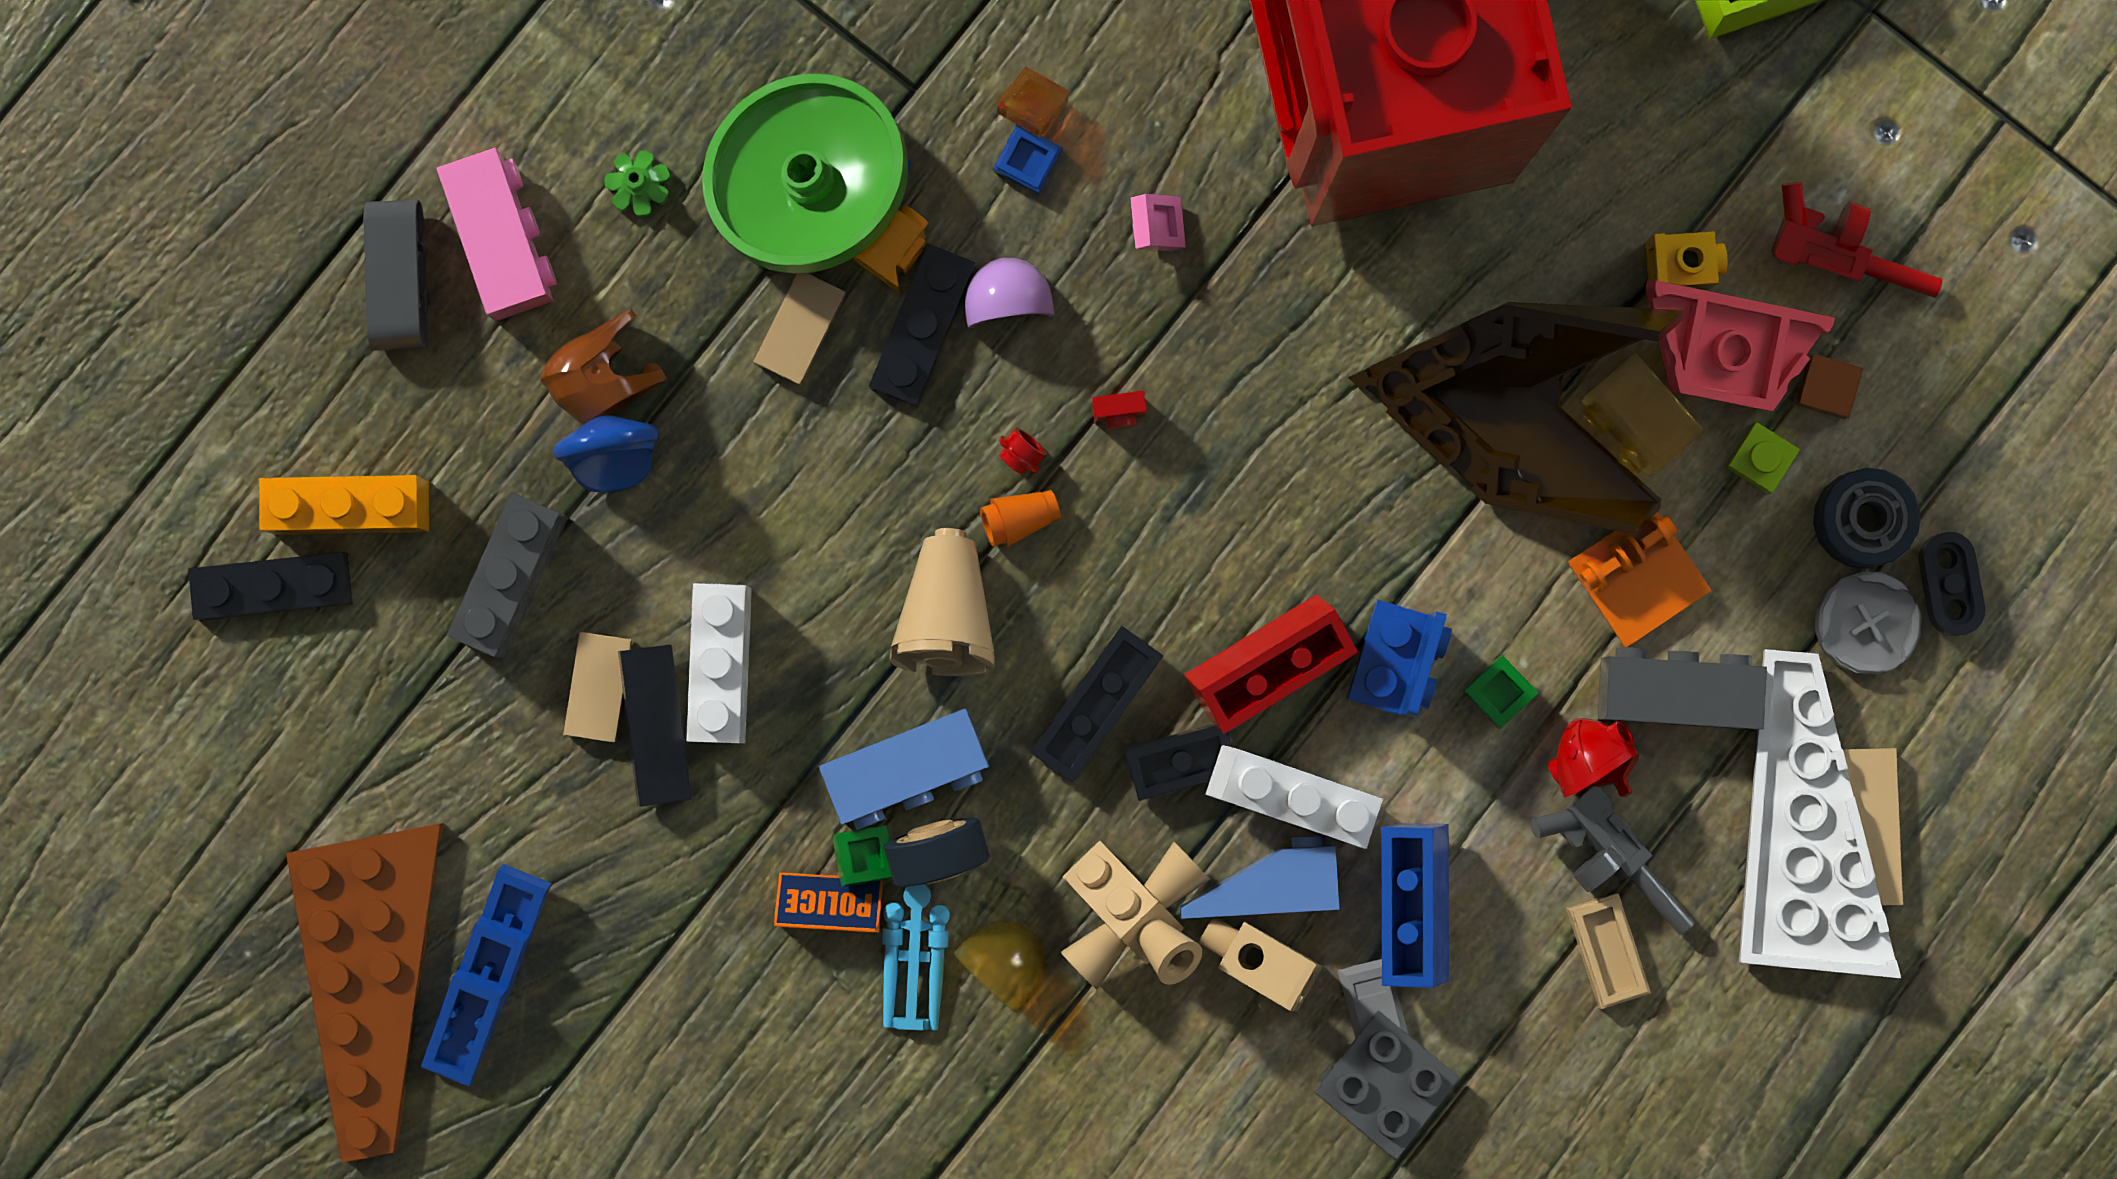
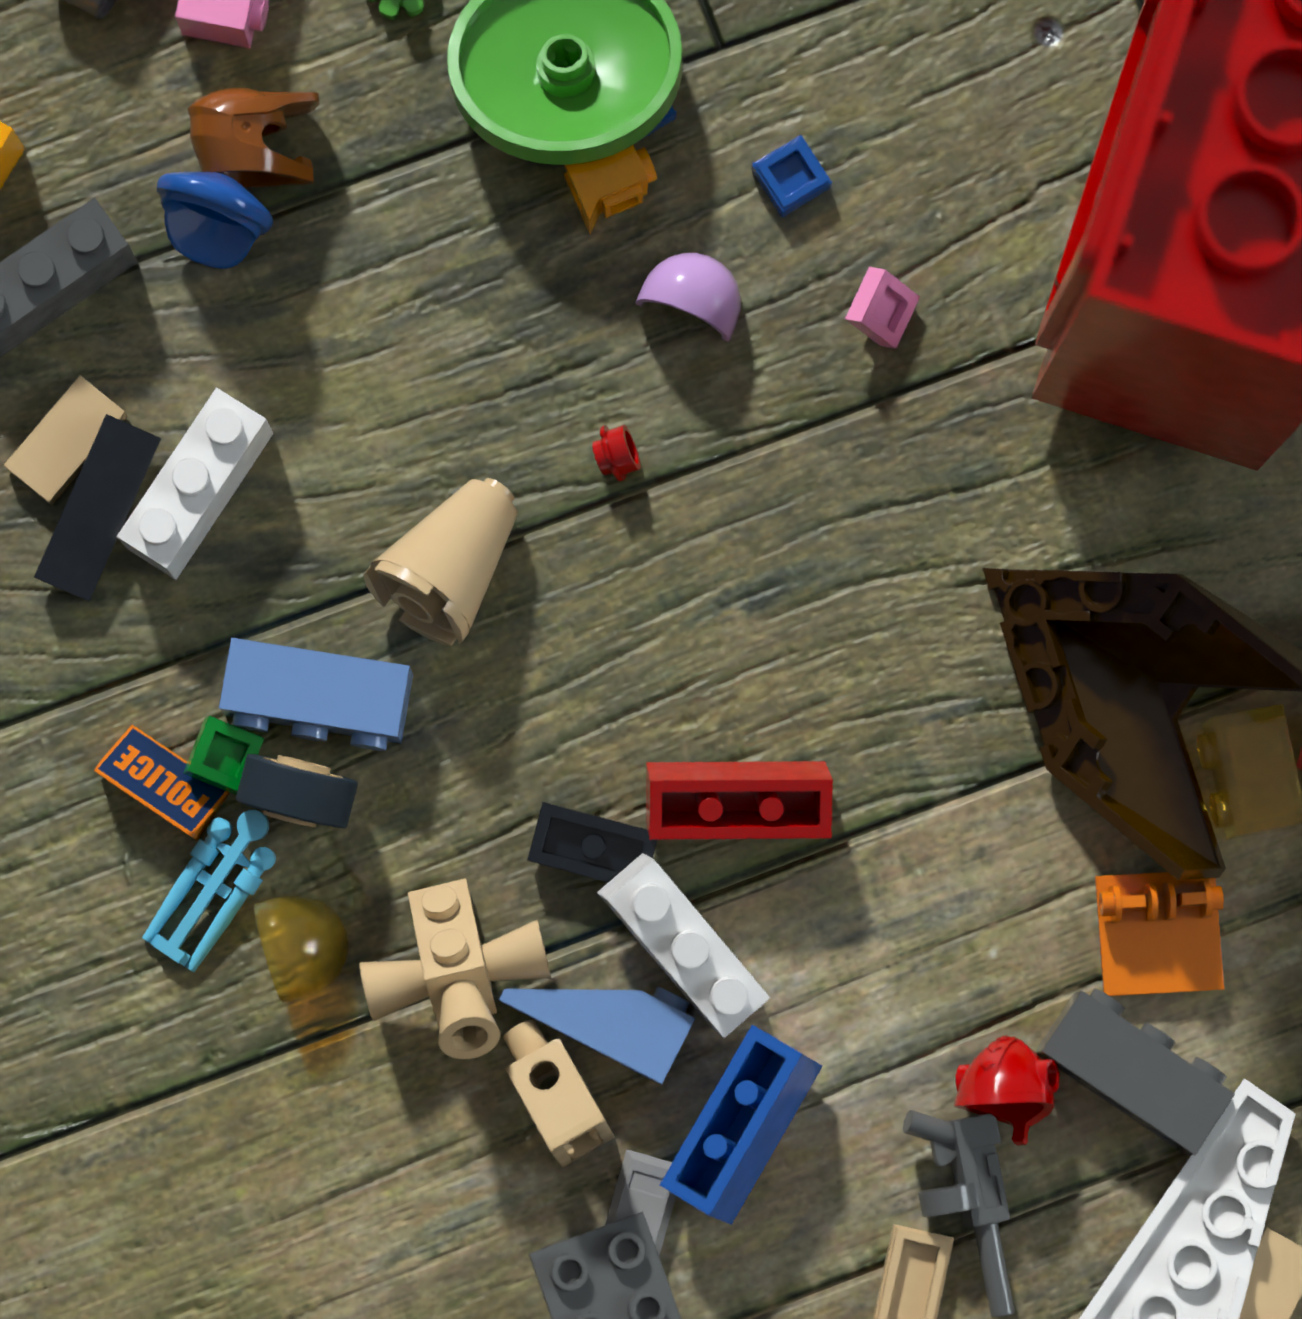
camera: 25 degrees right, 5 degrees down
tan tile [753,273,847,386] -> none
black plate [869,243,976,408] -> none
orange cone [980,490,1061,548] -> none
clear orange plate [997,66,1069,137] -> none
black plate [1030,625,1164,783] -> none
red plate [1092,390,1147,430] -> none
blue bracket [1346,600,1452,717] -> none
green plate [1463,655,1538,729] -> none

